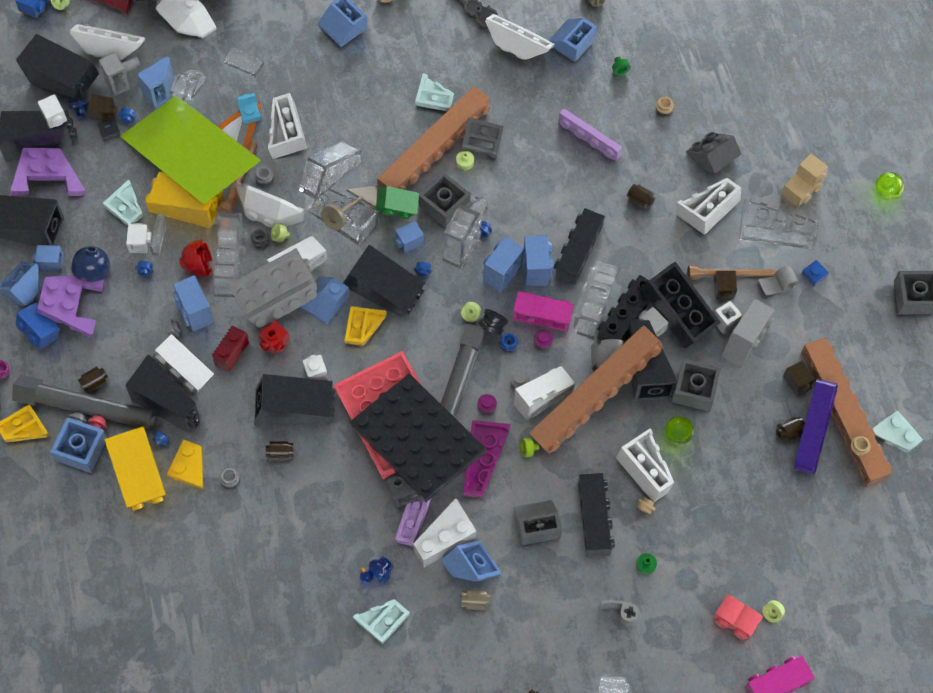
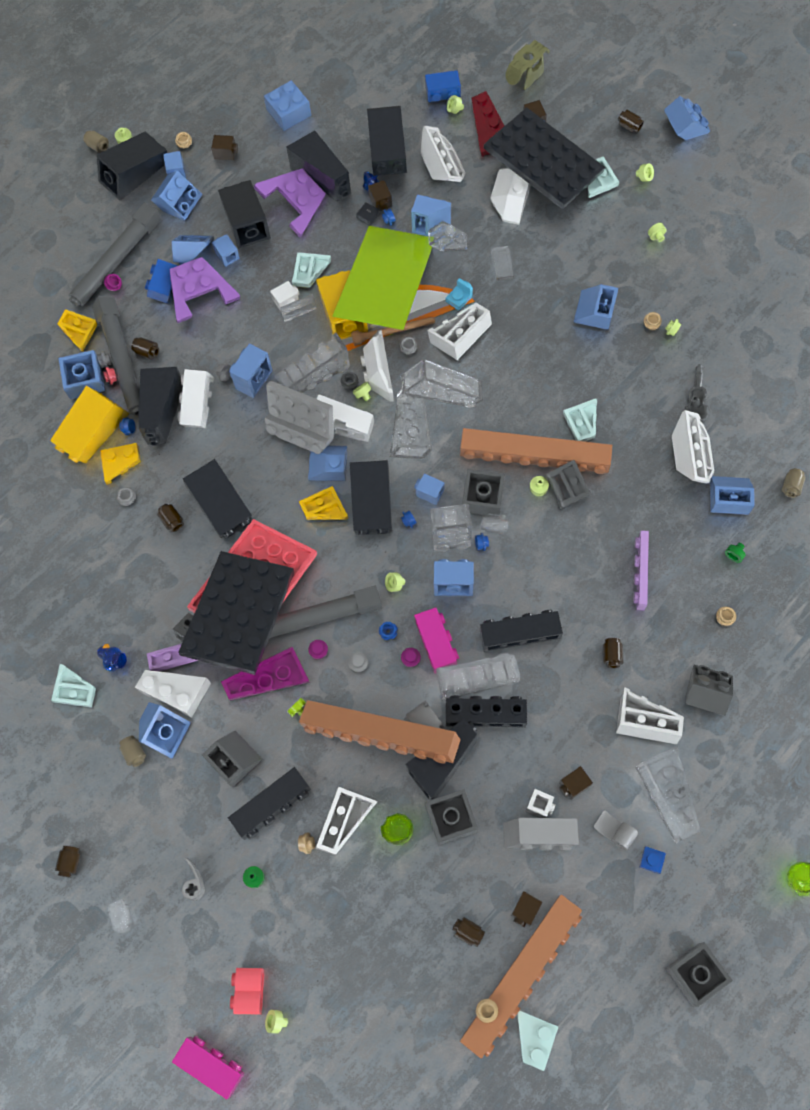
camera: 65 degrees right, 5 degrees up
white brick [38,94,67,128] -> none
dark blue cylinder [71,246,110,282] -> none
light grey brick [99,53,141,96] -> none
blue plate [135,261,153,276] -> none
red cylinder [179,239,213,278] -> none
dark red brick [212,325,249,373] -> none
red brick [258,320,290,355] -> none
white brick [302,355,328,381] -> none
dark tan piece [322,185,380,230] -> none
brick [376,186,419,219] -> none
black wheel [478,309,509,335] -> none
white wedge [514,366,575,422] -> none
medium blue brick [523,235,553,287] -> none
white brick [638,307,669,338] -> none
black brick [639,261,721,349] -> none
medium nougat piece [687,265,776,280] -> none
tan brick [781,153,828,208] -> none
dark purple beam [794,379,838,474] -> none

